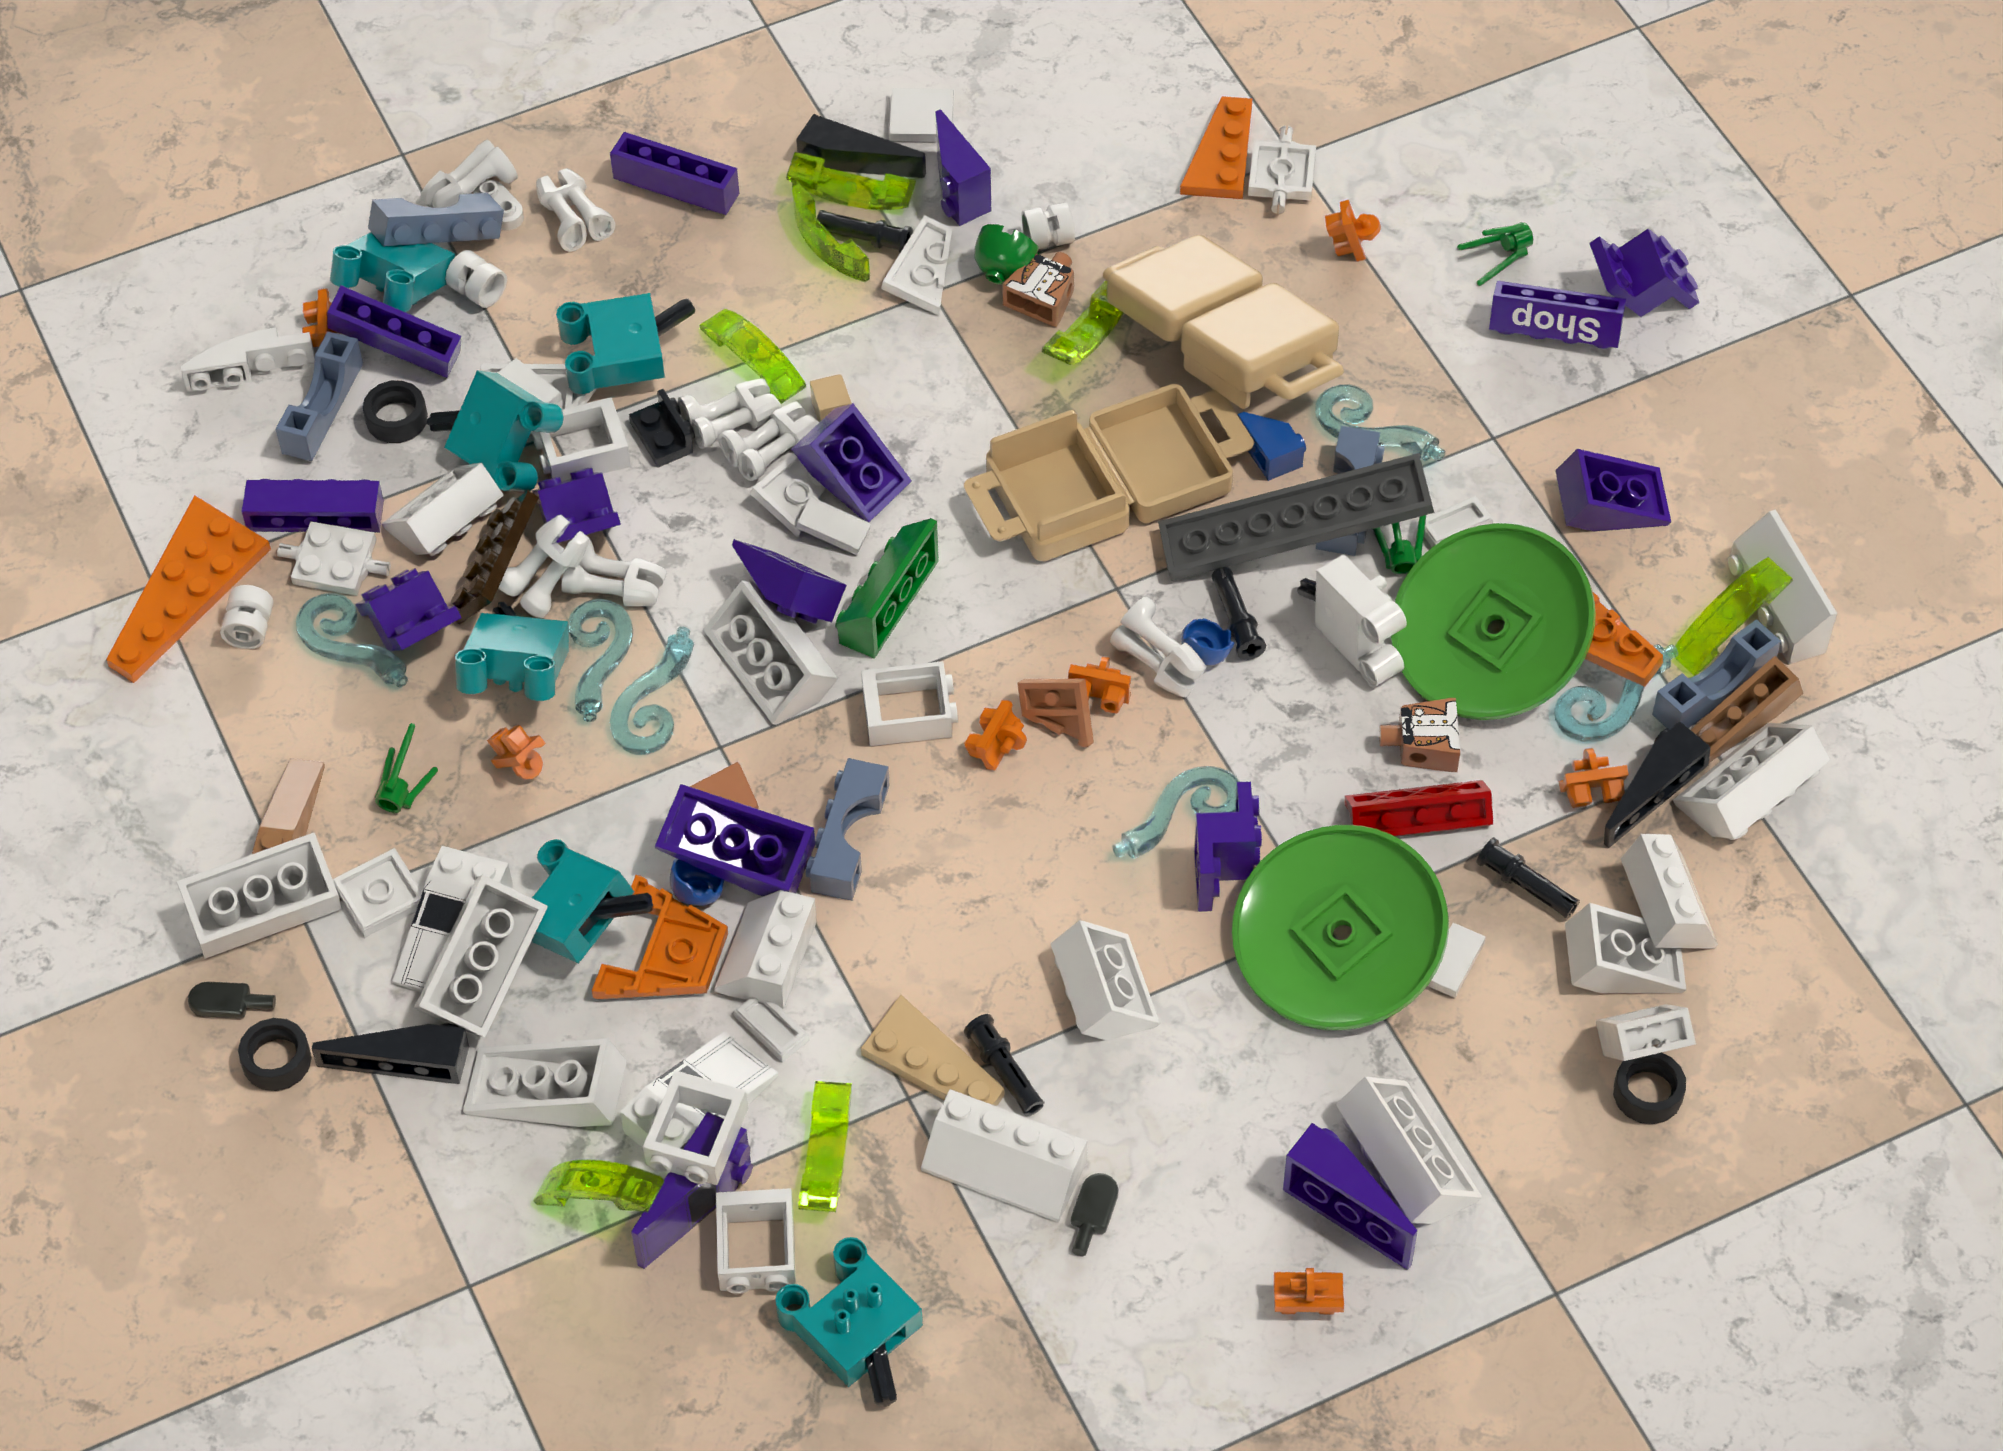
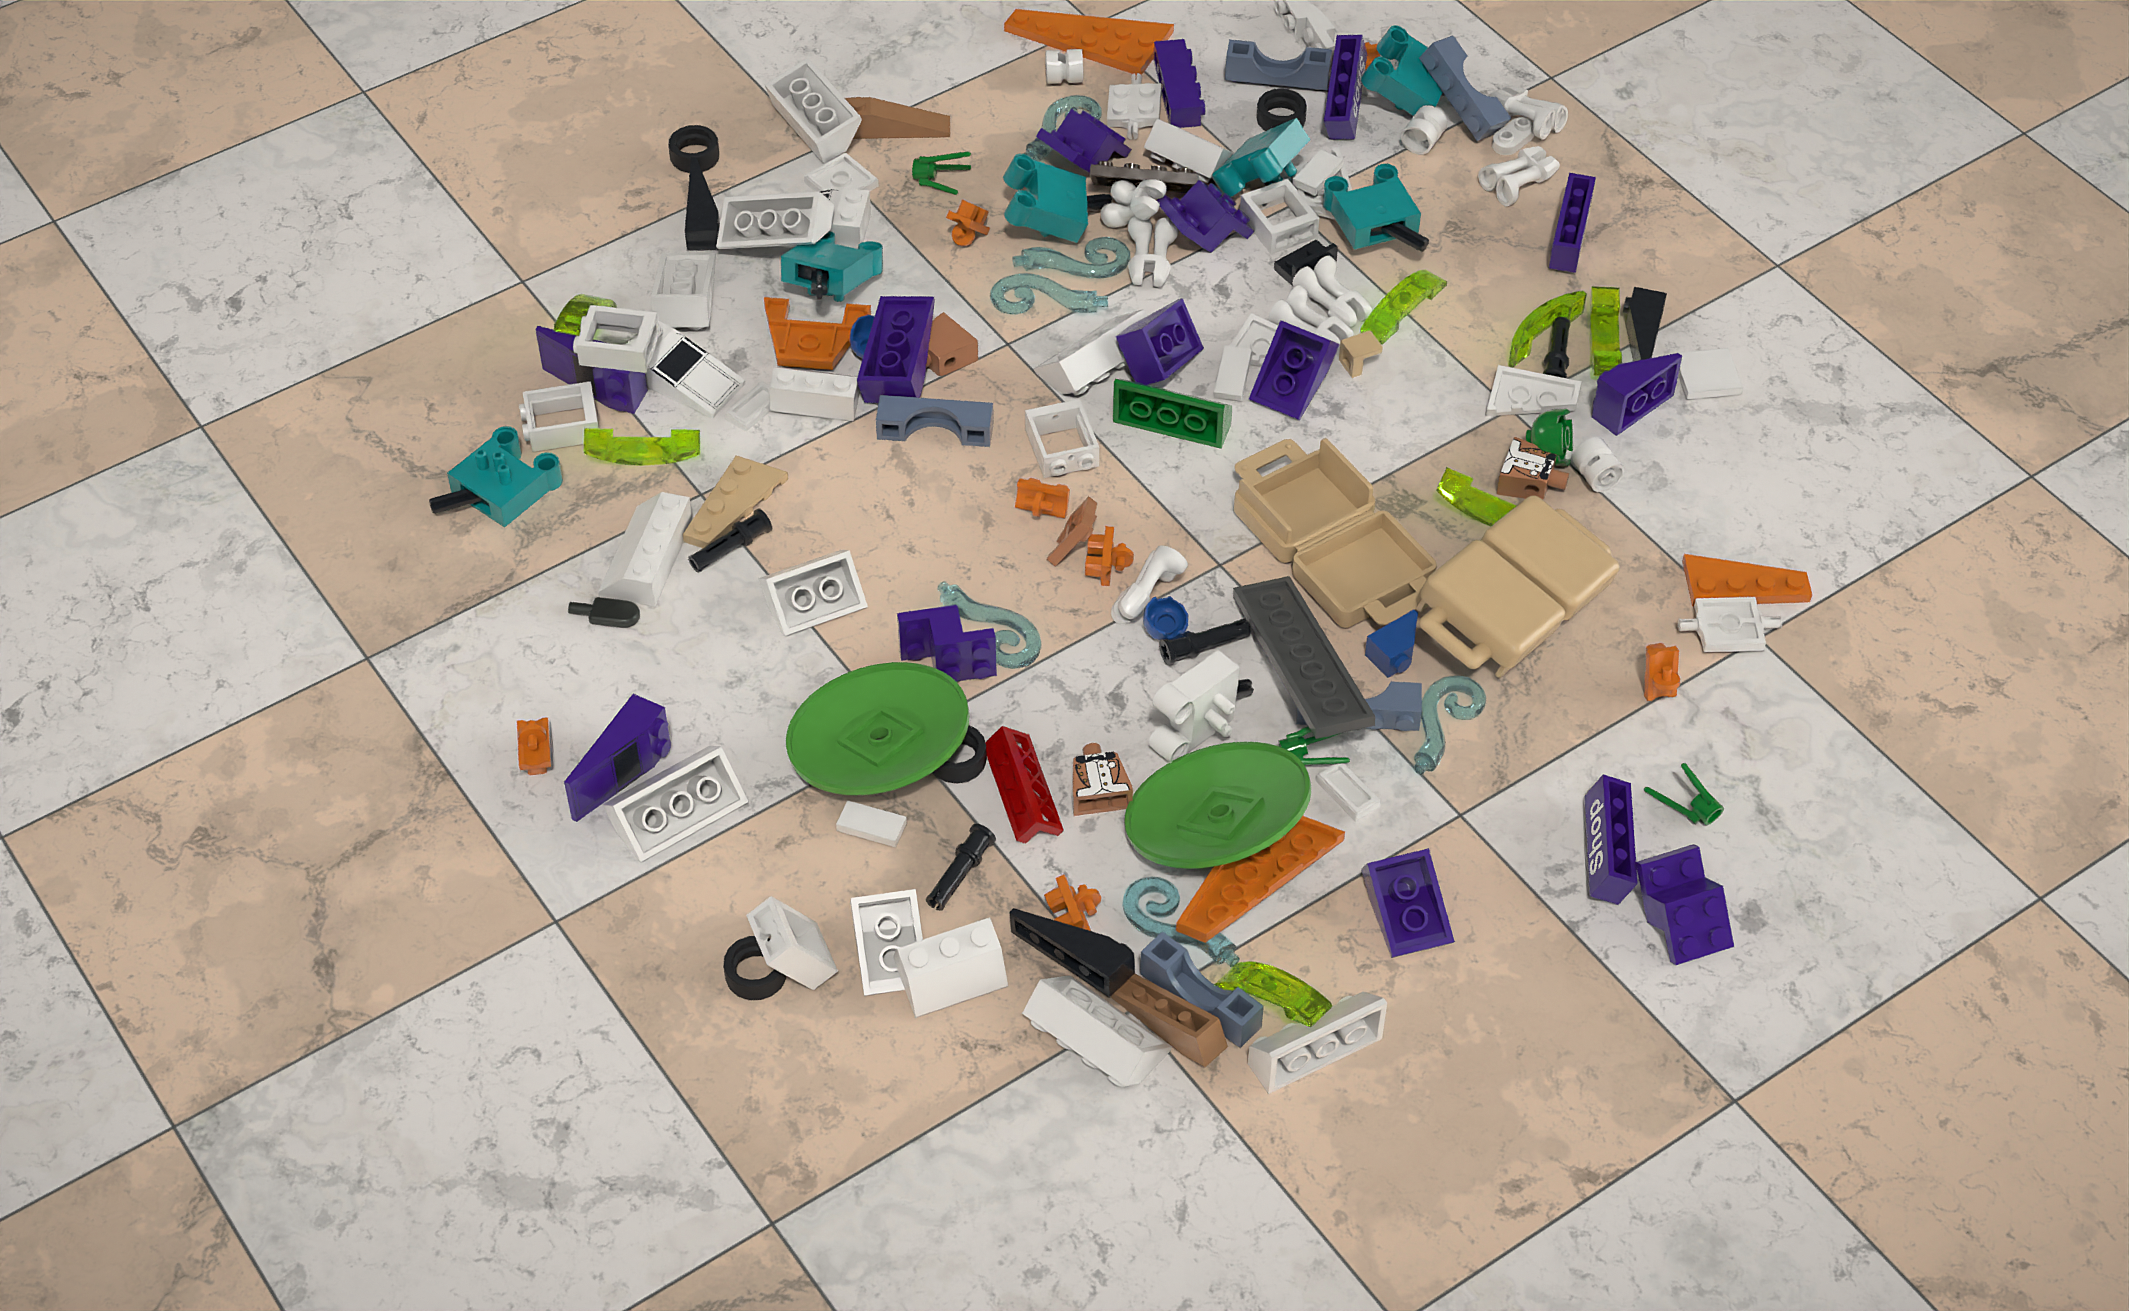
camera: 80 degrees right, 5 degrees down
pearl dark grey piece [188,982,276,1018] -> none

